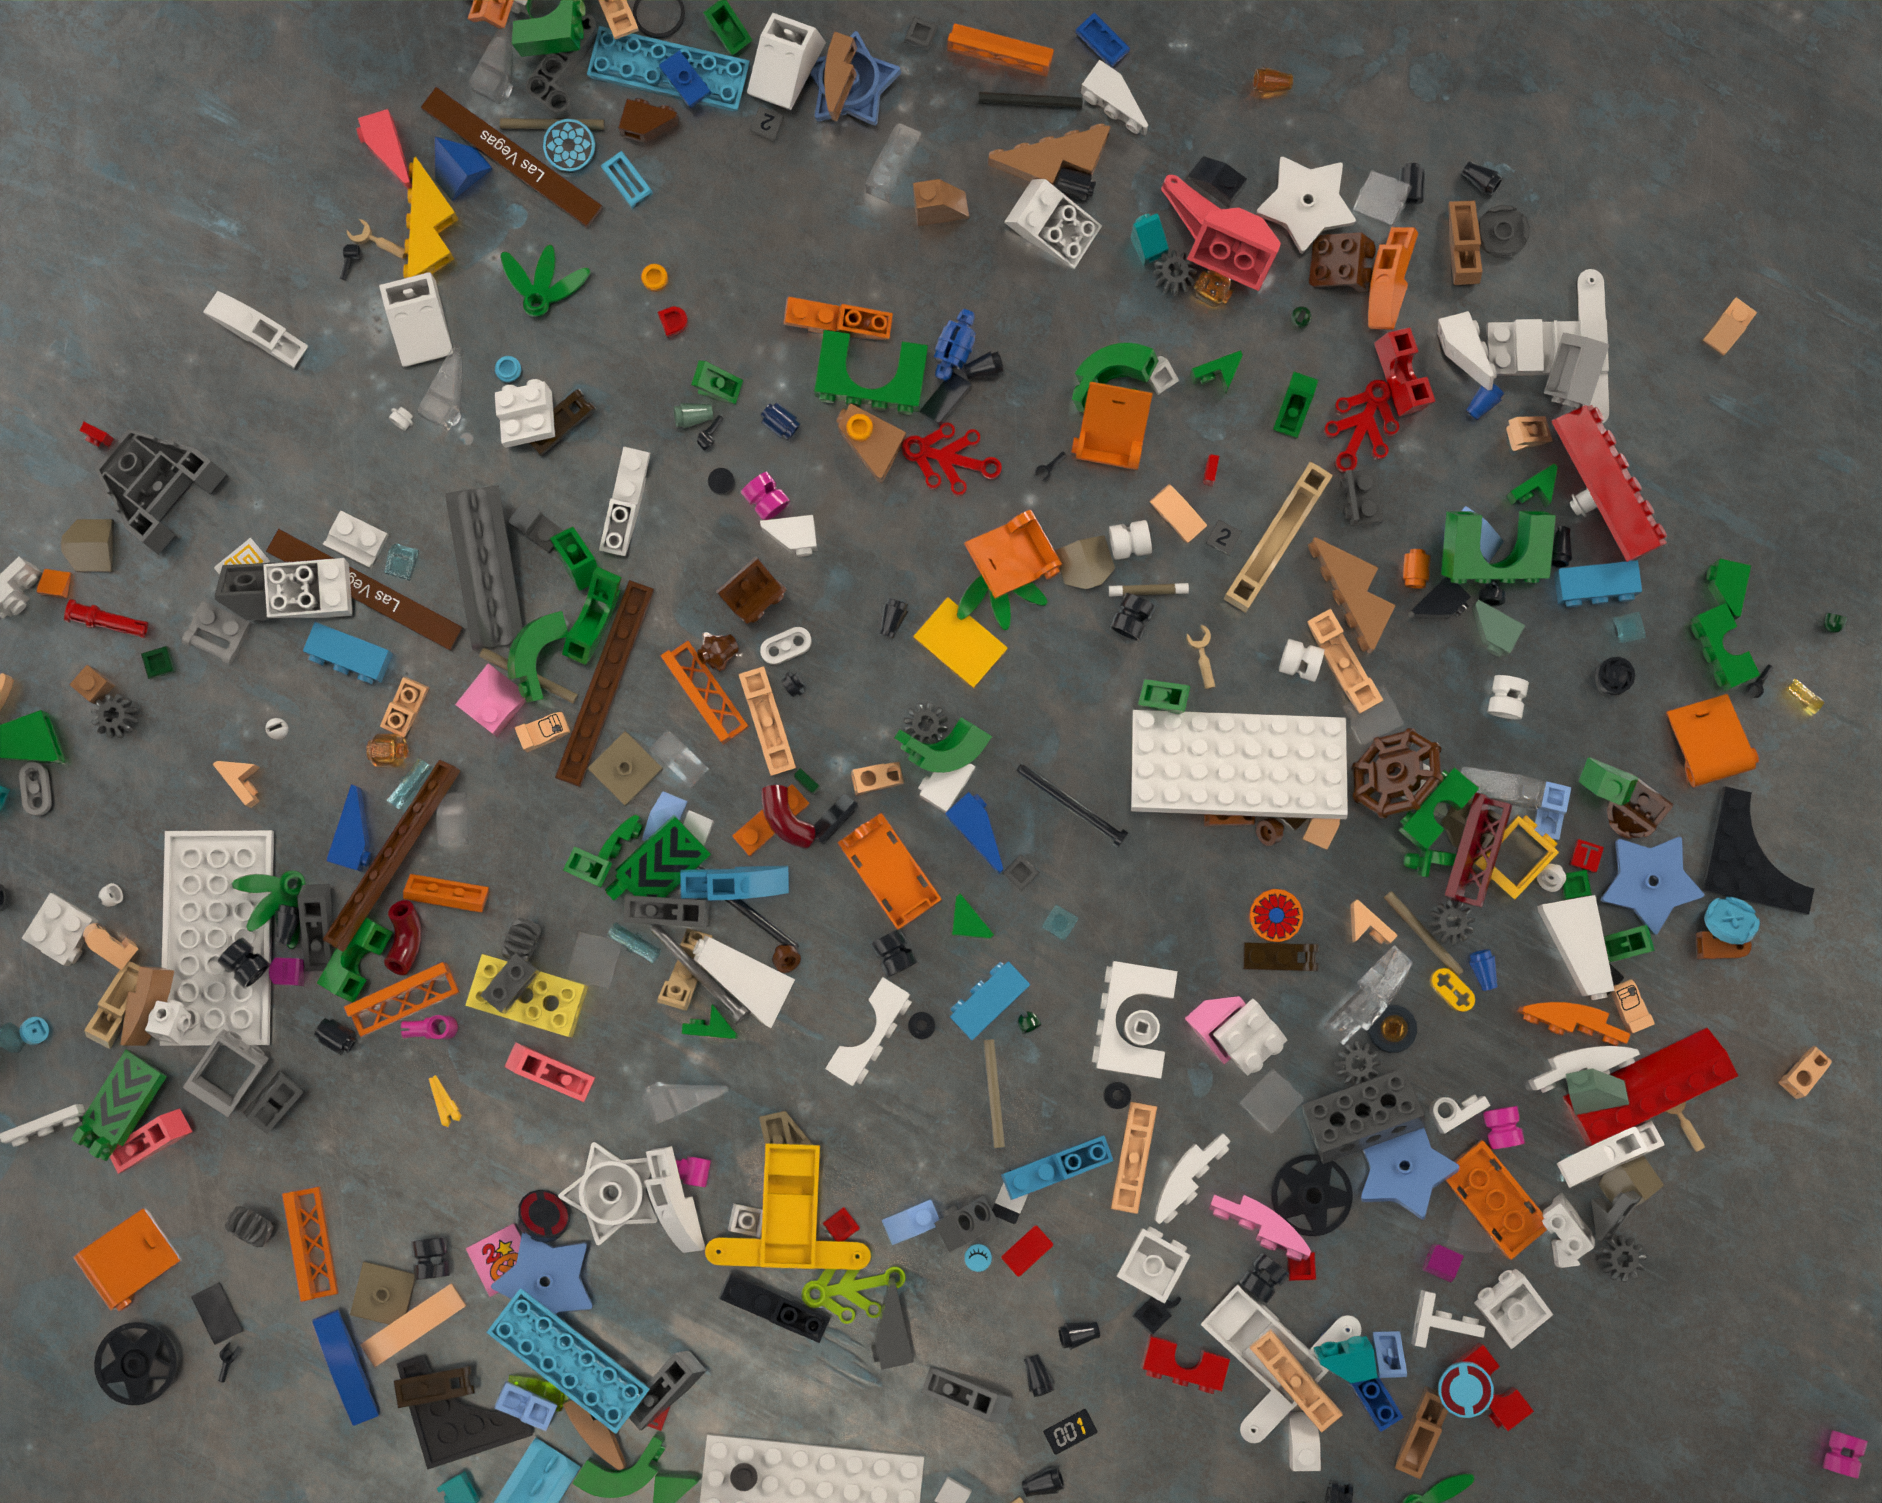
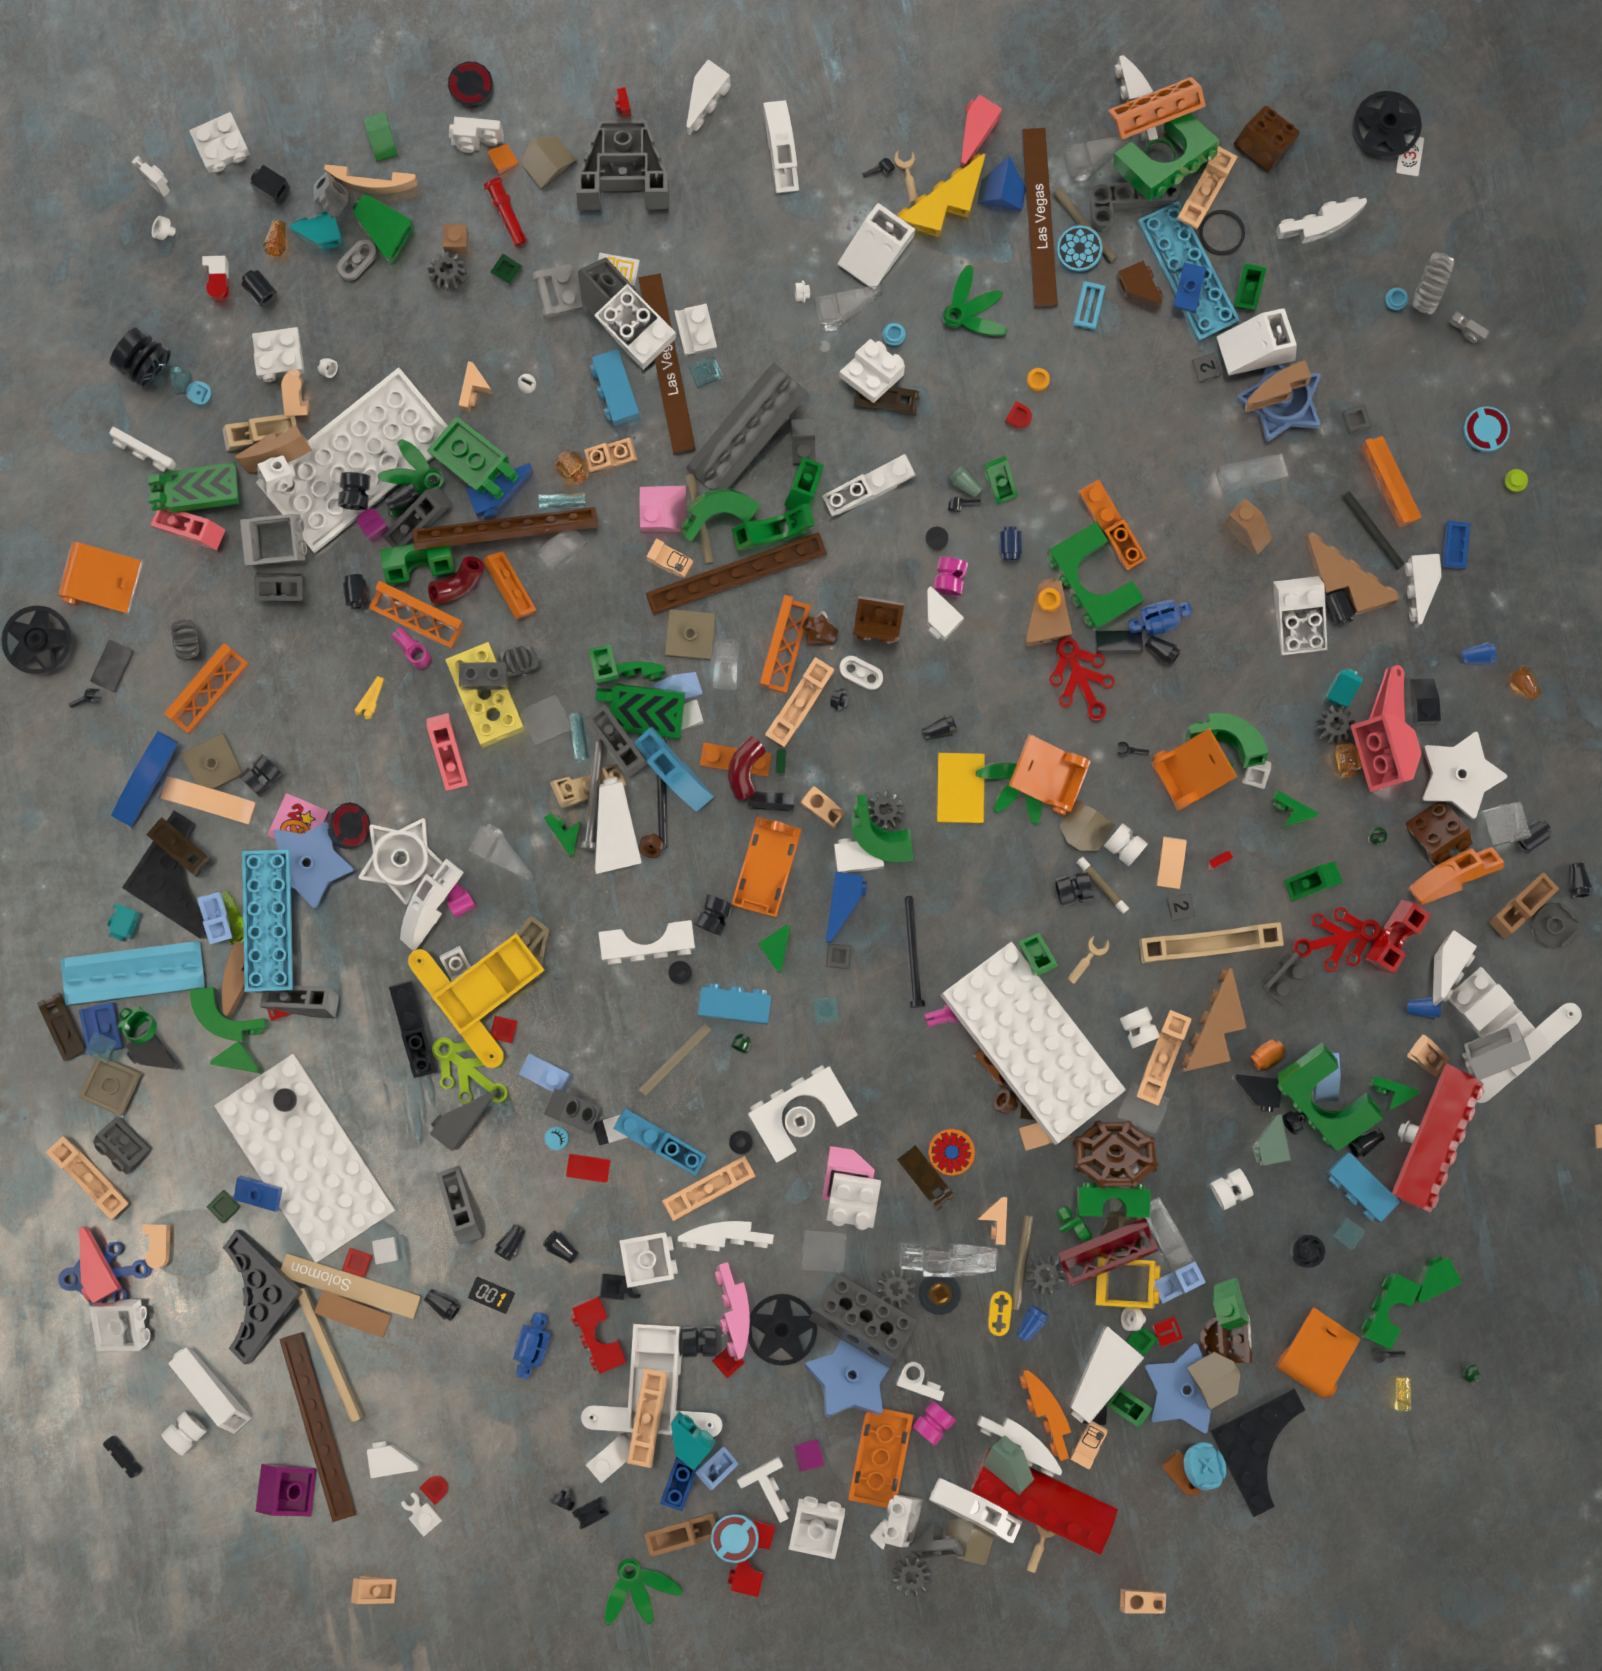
camera: 45 degrees right, 0 degrees up
none -> green tile [427,416,519,500]
none -> blue piece [513,1312,550,1379]
none -> white slope [686,59,731,135]
none -> dark pink pin [924,1005,960,1028]
none -> dark tan slope [1186,1352,1241,1410]
none -> blue cone [1462,642,1497,665]

